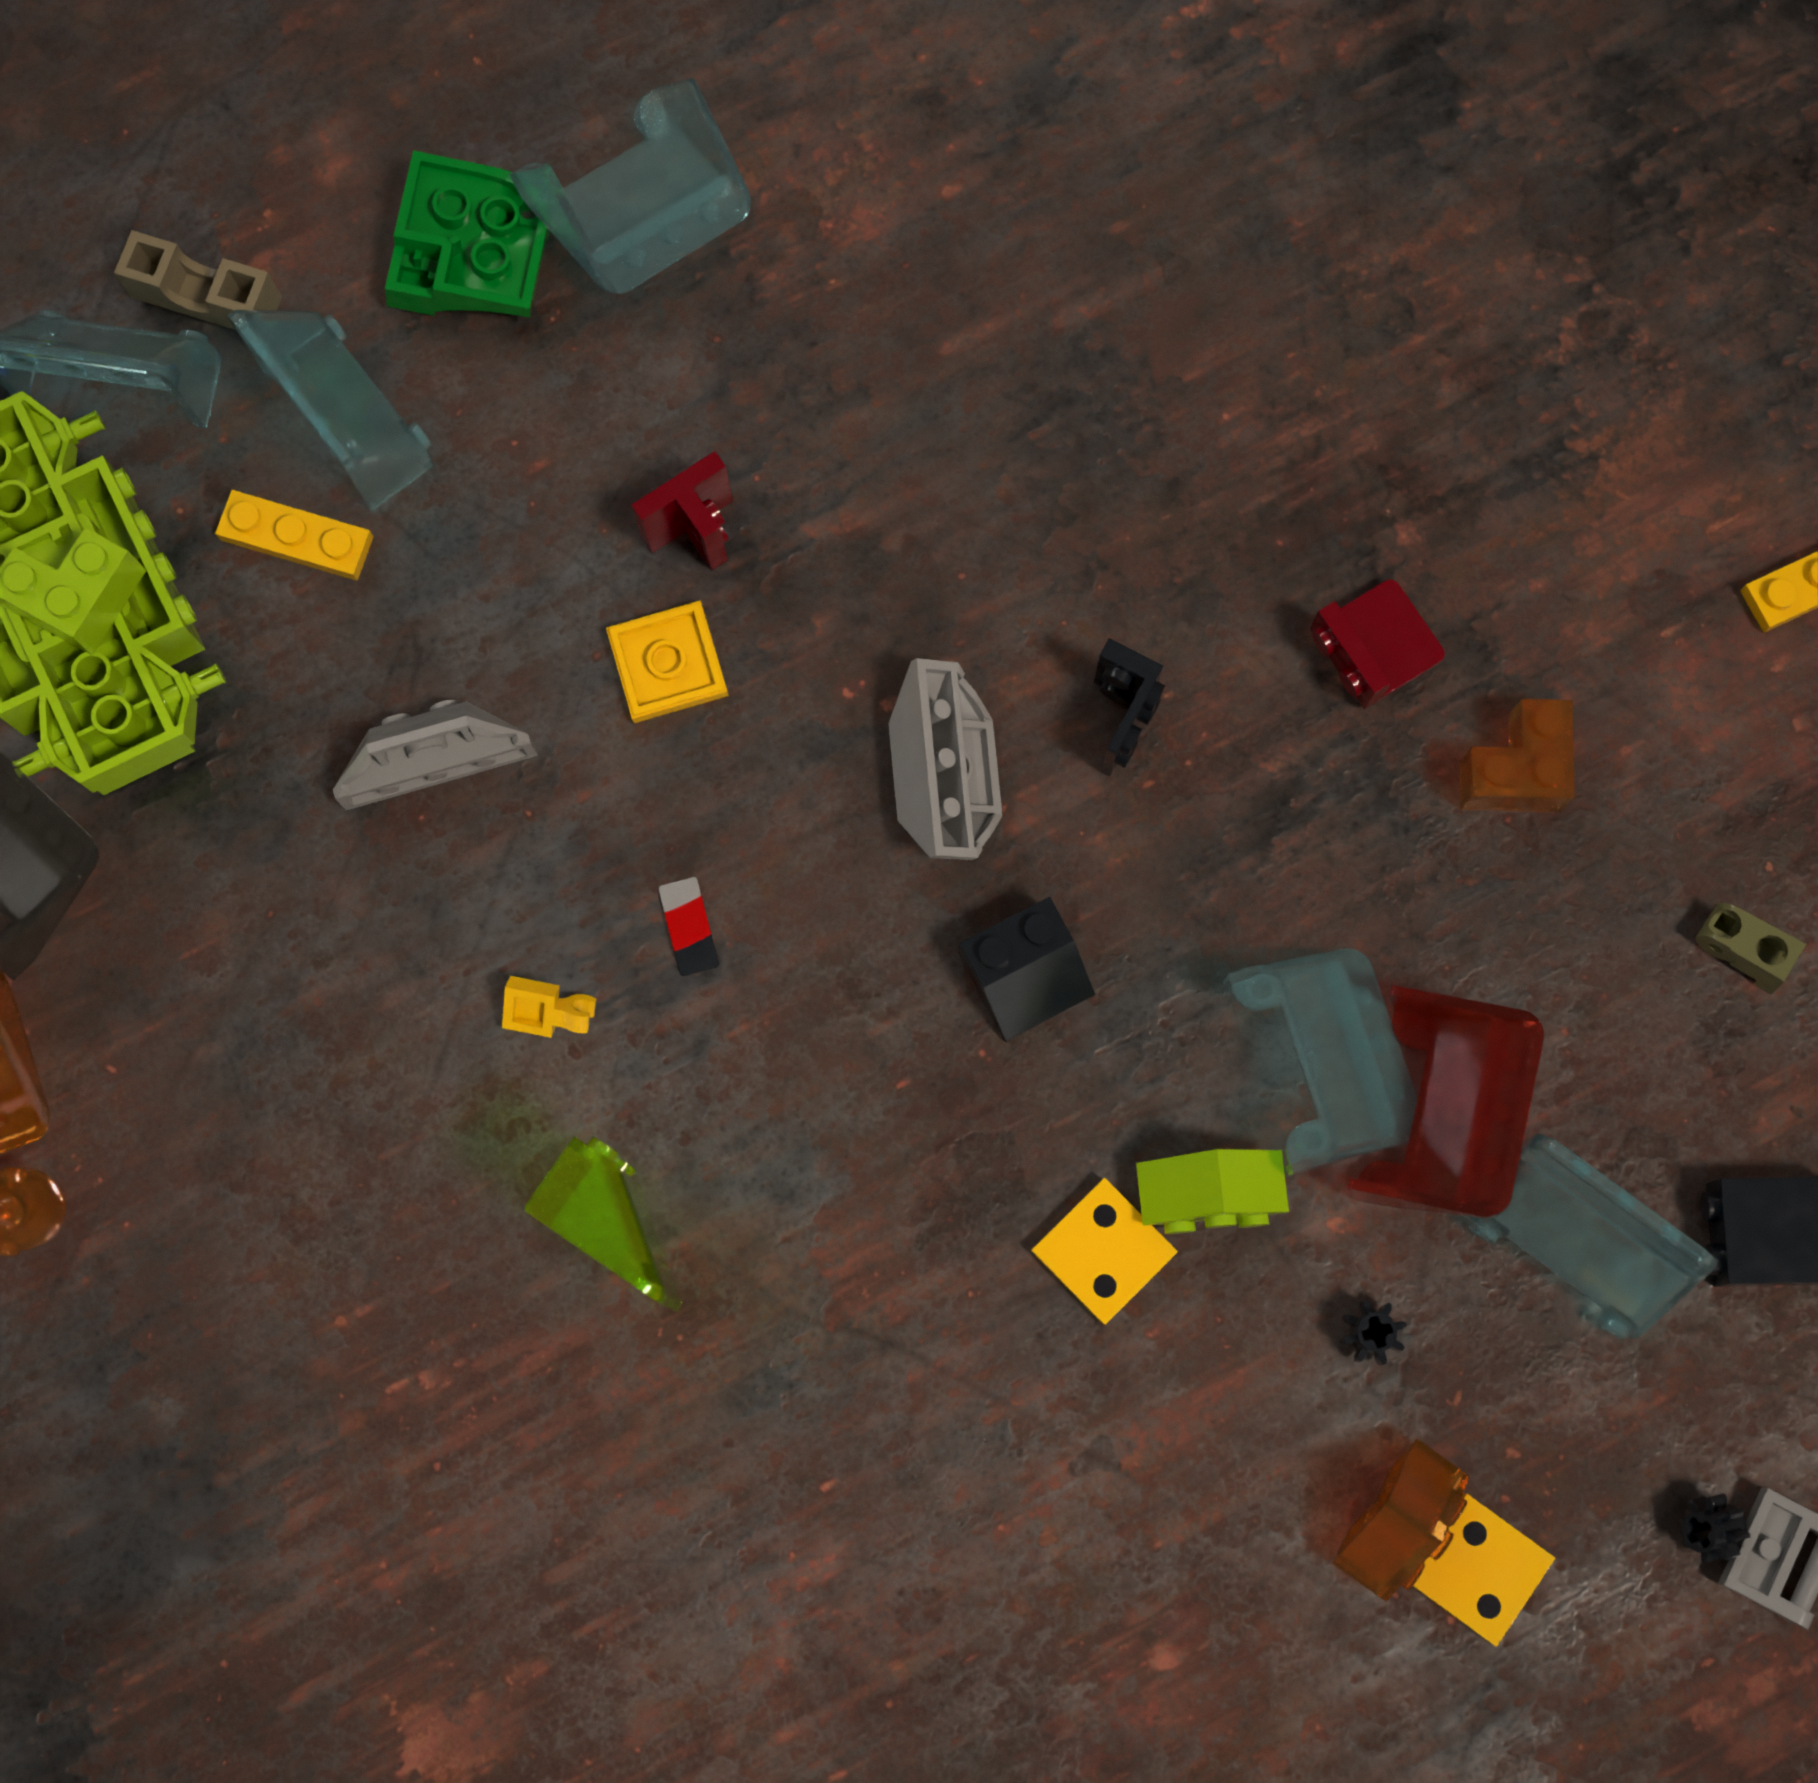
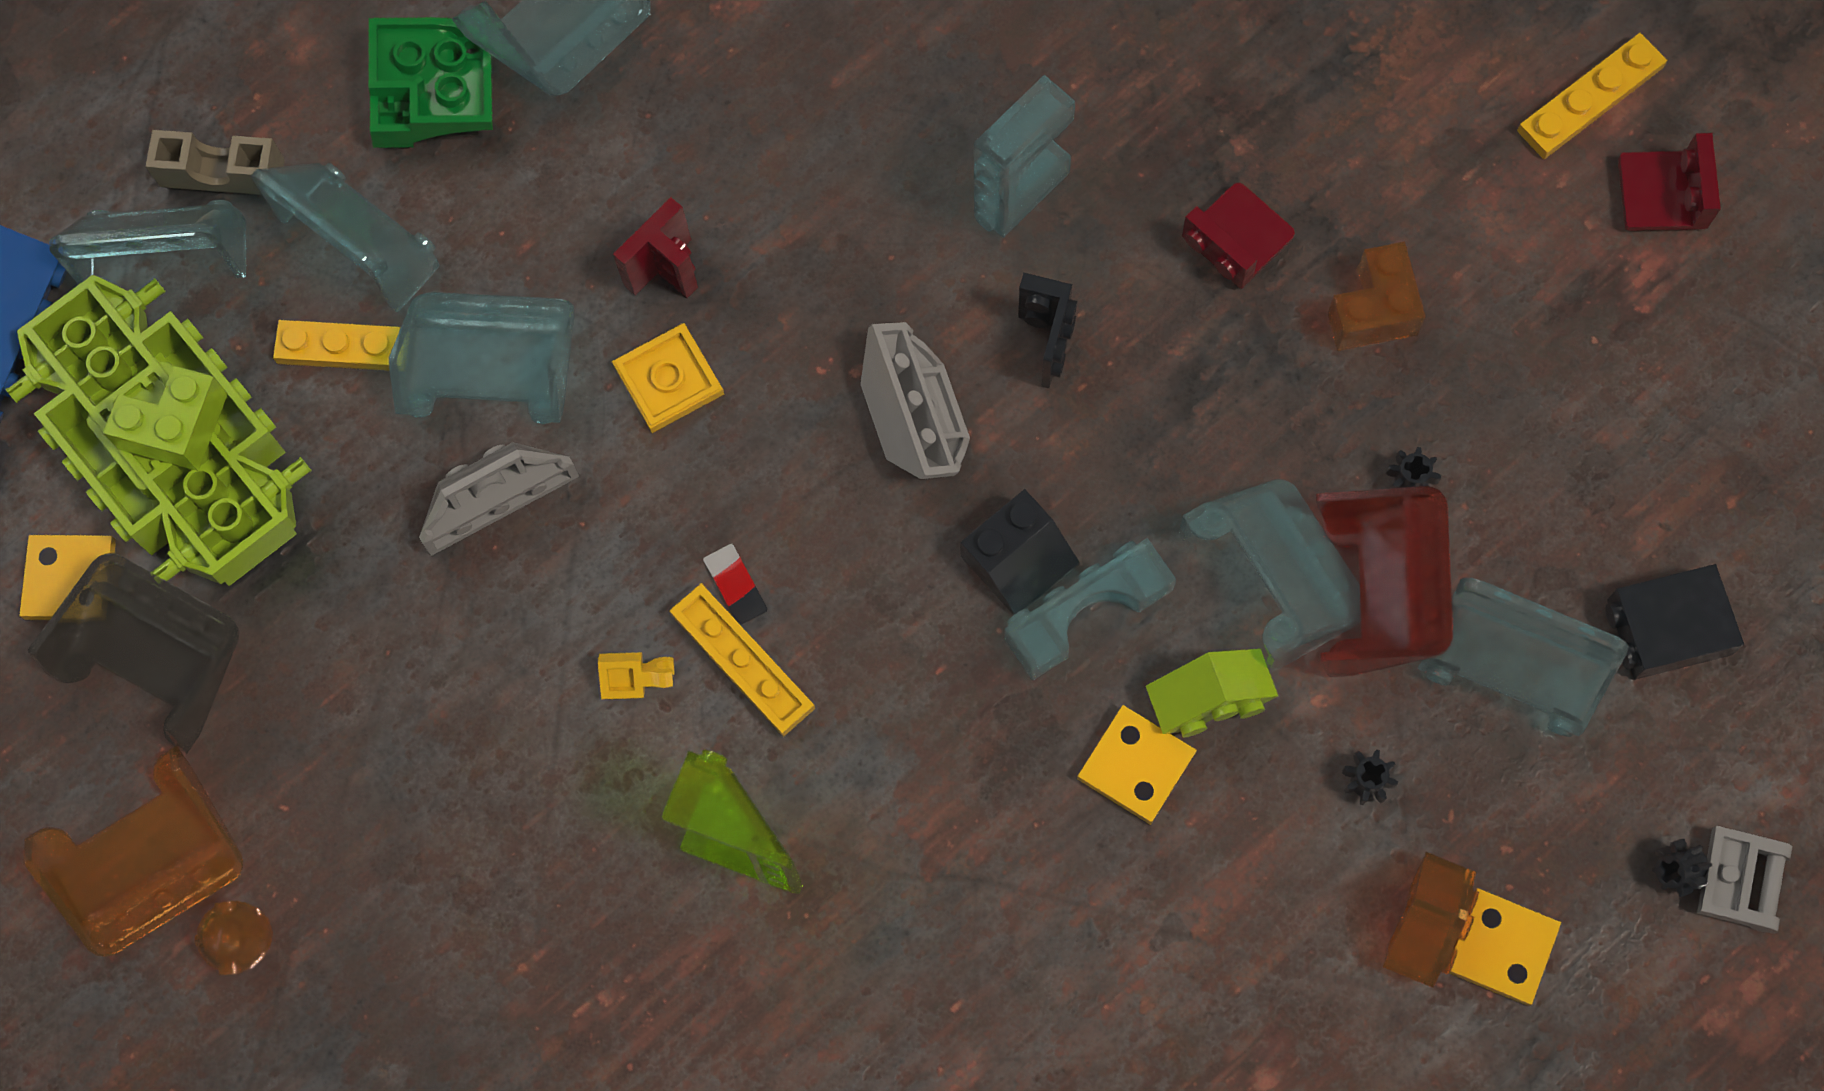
camera: 10 degrees left, 5 degrees down
olive leg [1695,903,1807,995] -> none
none -> clear light blue windscreen [389,292,574,424]
none -> yellow plate [669,583,815,737]
none -> clear light blue arch [974,75,1075,238]
none -> clear light blue arch [1004,538,1176,681]
none -> black gear [1386,447,1442,502]

